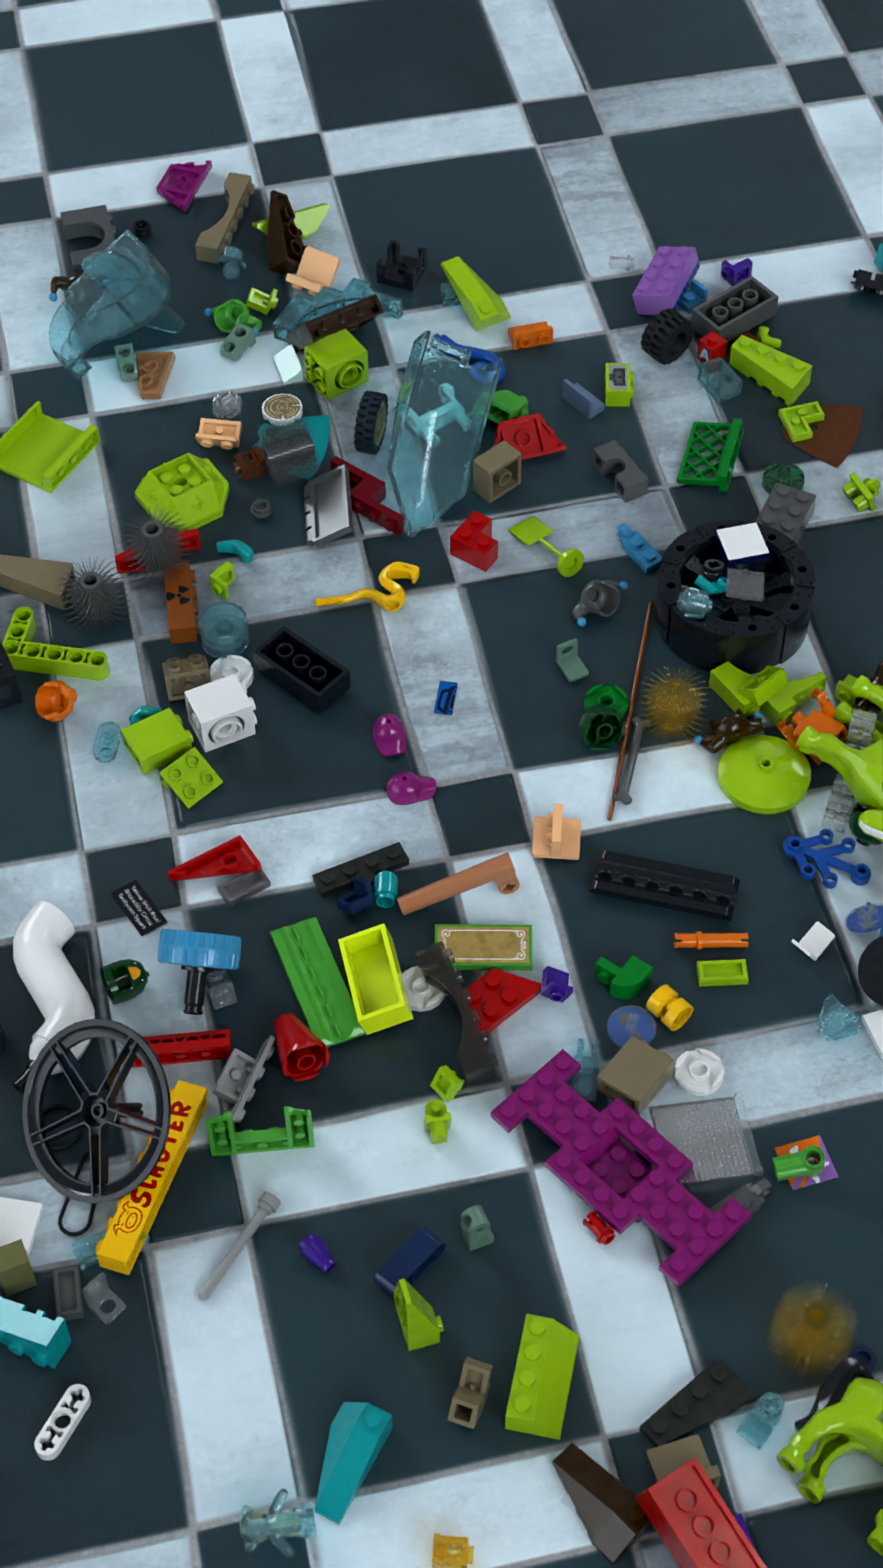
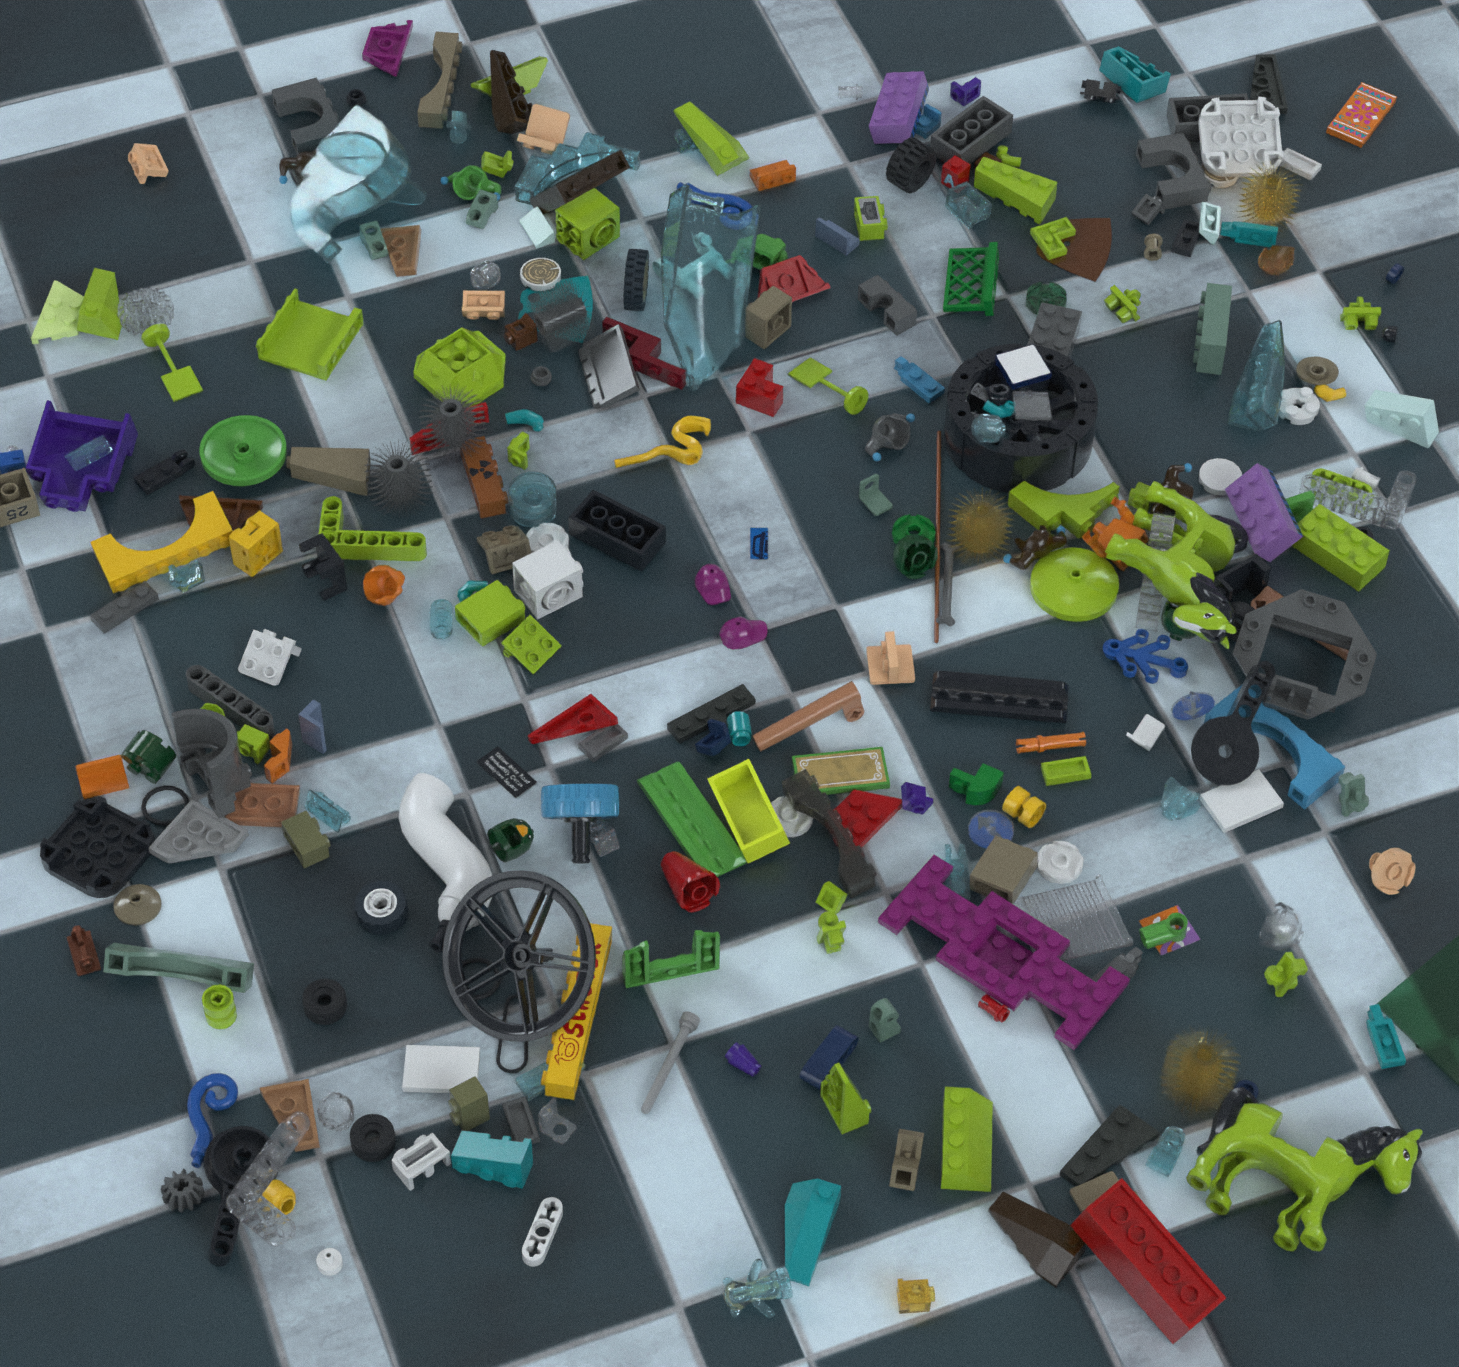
camera: 10 degrees left, 0 degrees up
red fence [131,1029,231,1068] -> none
light grey bracket [212,1035,275,1123] -> none
black panel [376,240,428,291] -> none
lime slope [738,665,788,706] -> none

